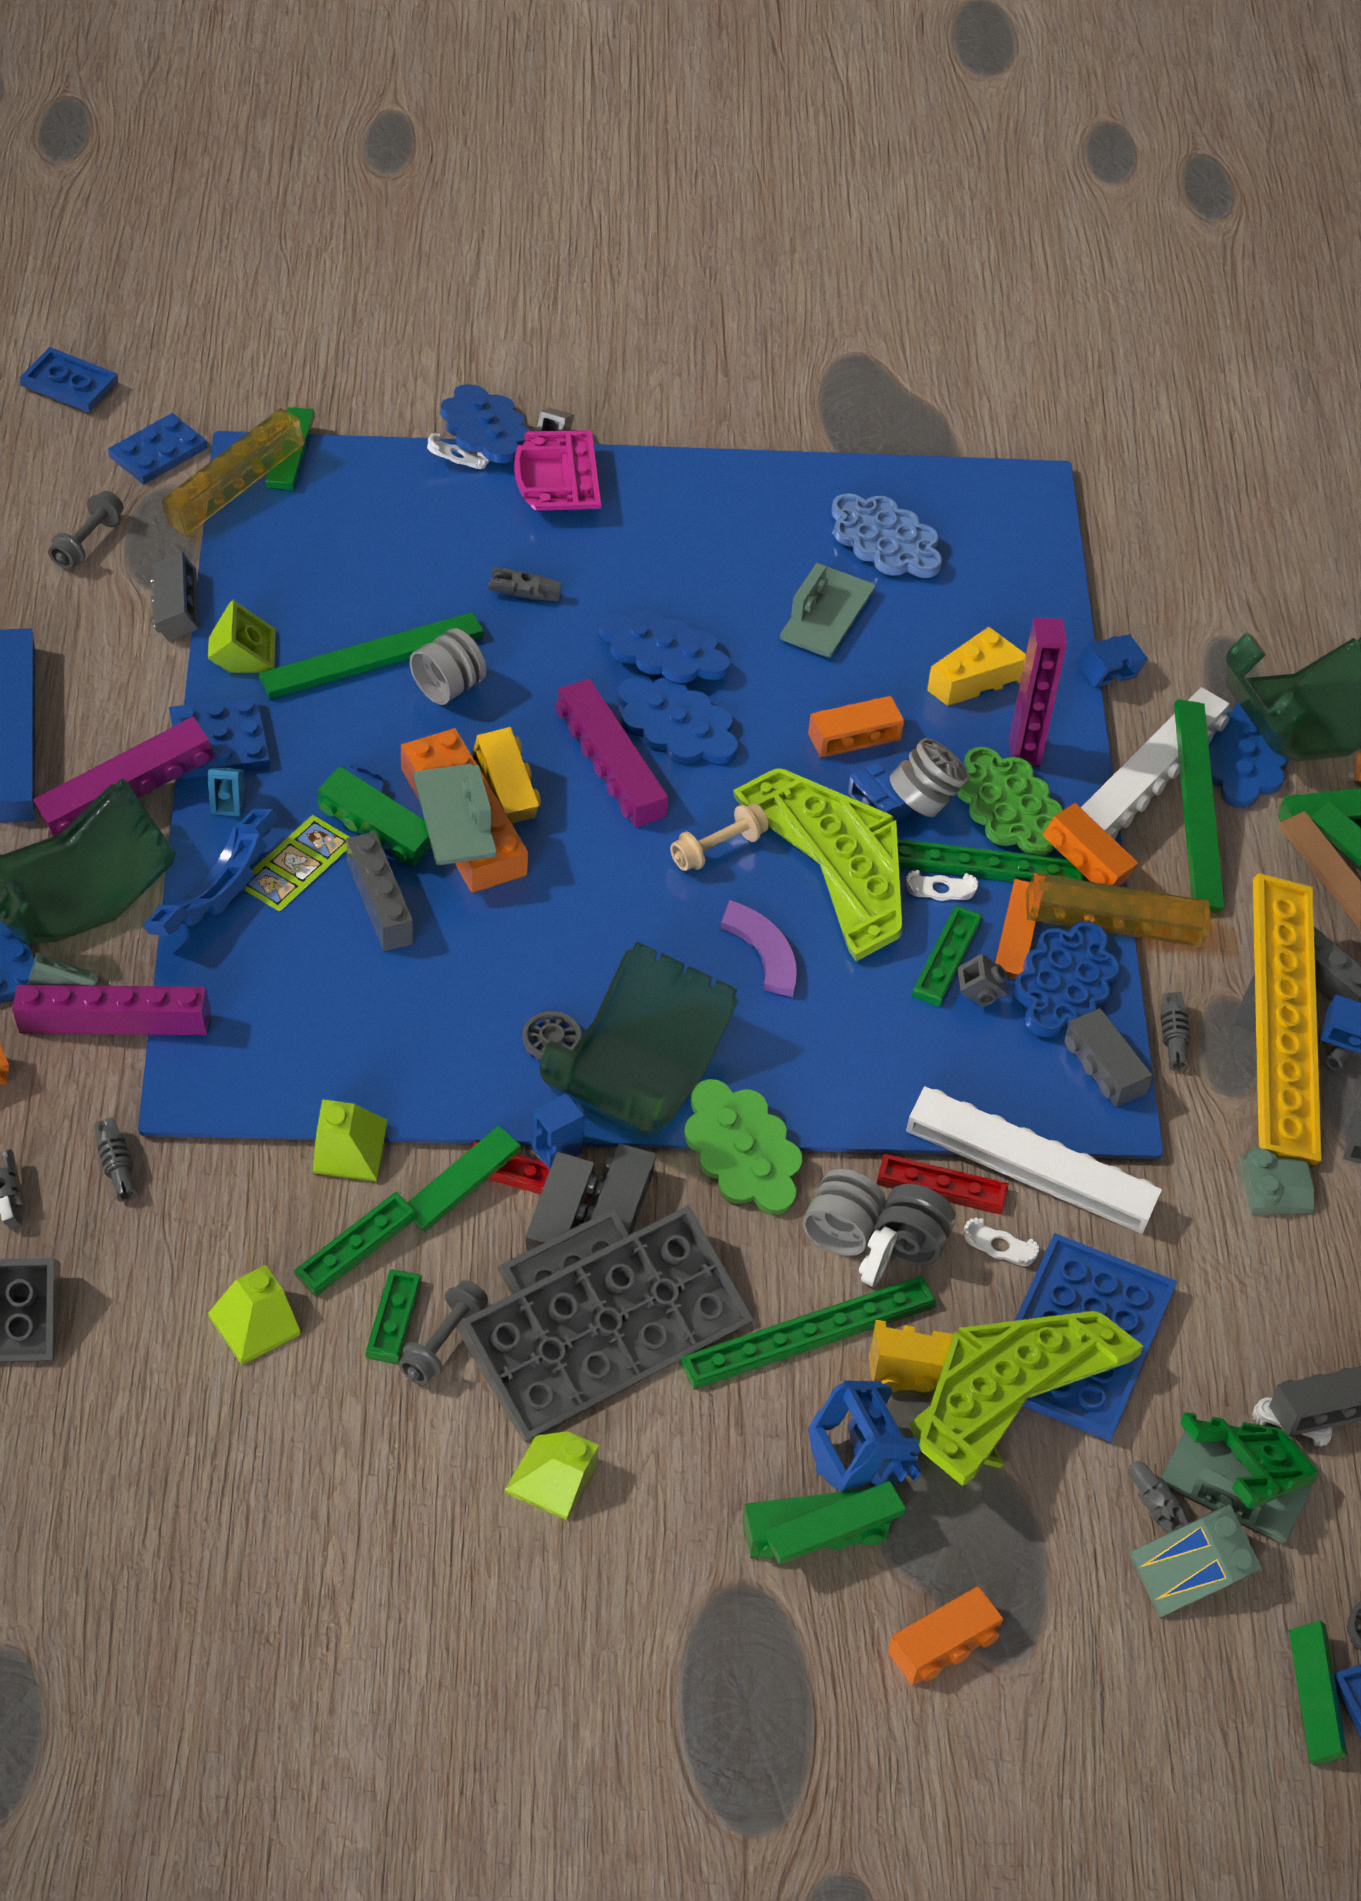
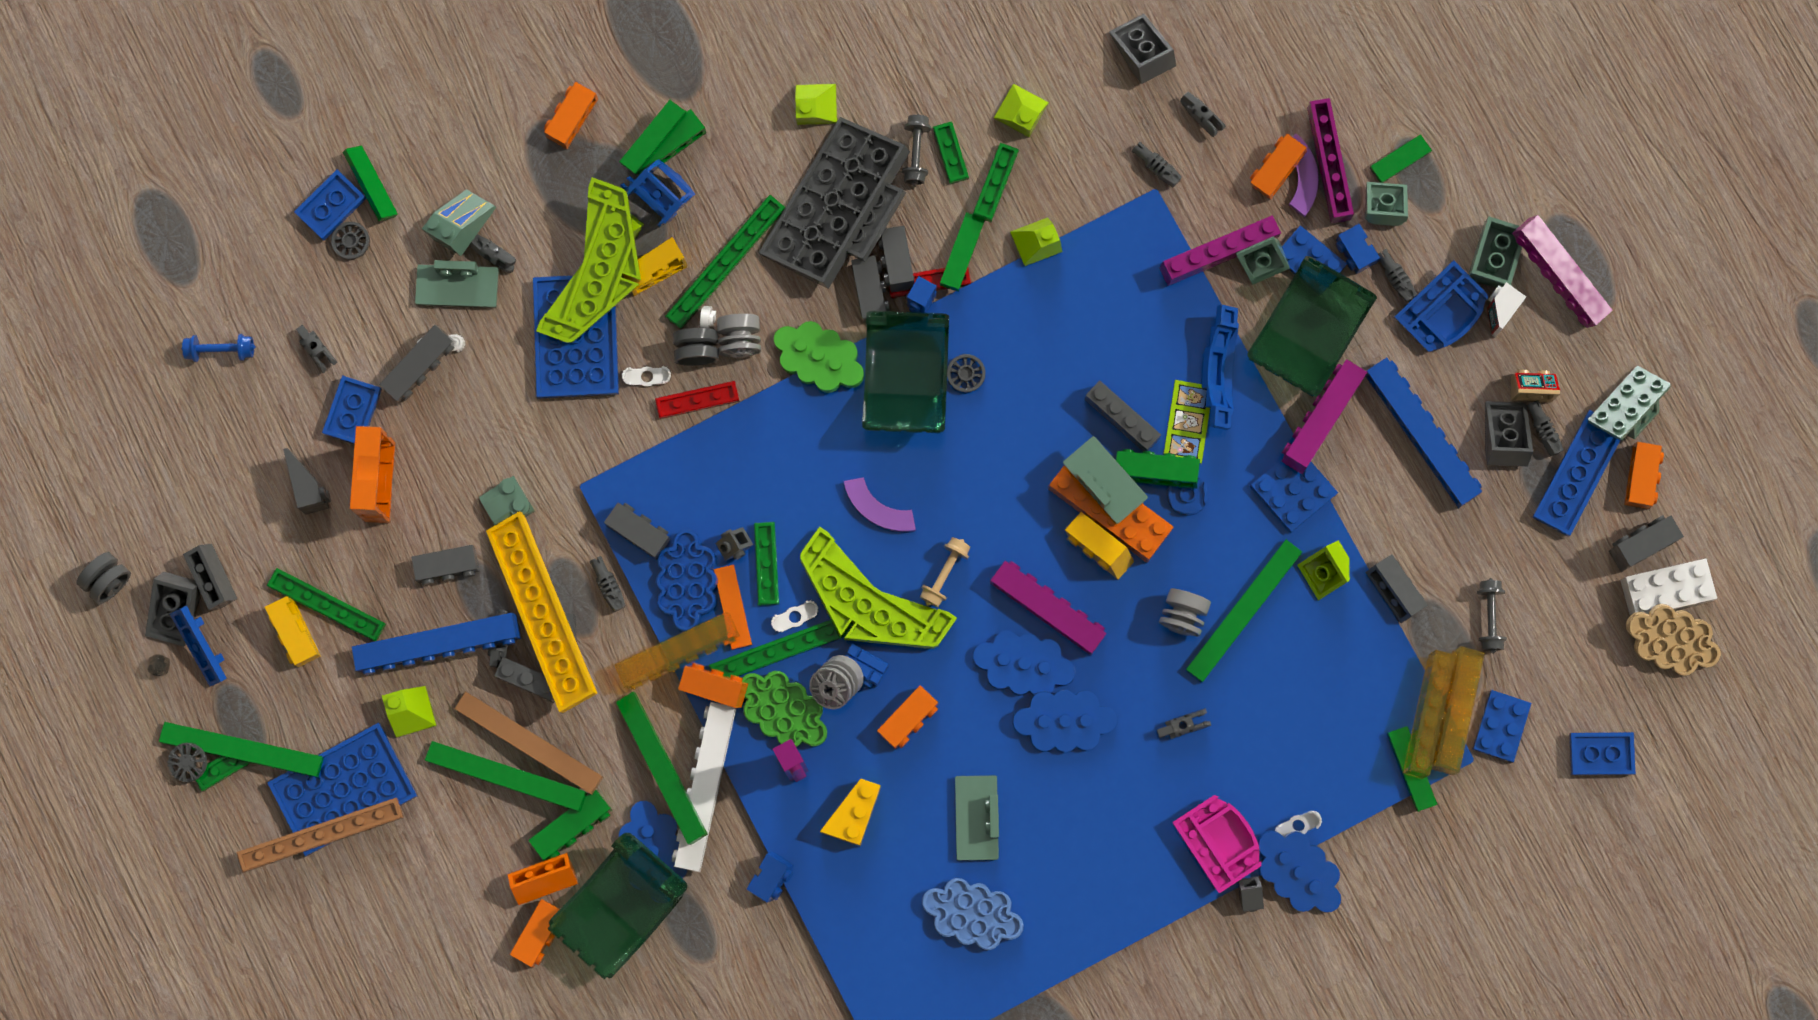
camera: 160 degrees right, 30 degrees up
dark azure slope [208,768,245,817] -> none
white brick [906,1086,1162,1234] -> none
green wing [1180,1412,1319,1509] -> none
none -> clear yellow brick [1428,646,1485,775]

